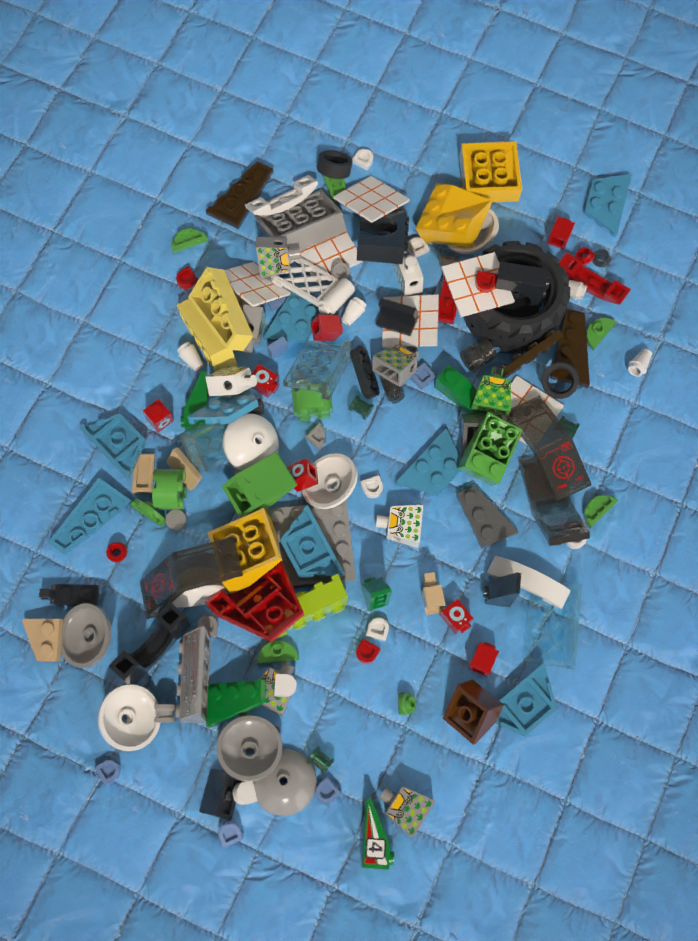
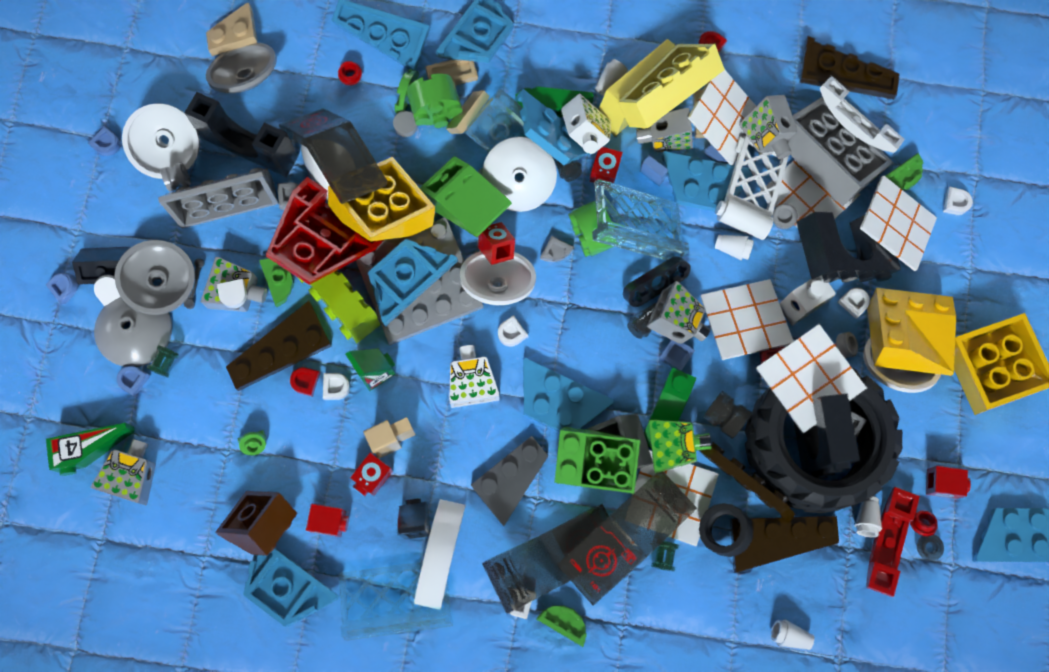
camera: 75 degrees right, 5 degrees up
black hinge [39,584,100,607] -> none
red brick [143,399,173,433] -> none
bright green plate [171,228,208,254] -> none
green wing [206,680,266,728] -> none
red brick [310,315,343,342] -> none
black tyre [316,150,353,179] -> none
clear green bush [348,395,374,420] -> none
black panel [376,298,419,336] -> none
red tile [475,271,497,293] -> none
bright green plate [586,318,616,350] -> none
none -> dark brown wing [226,301,332,391]

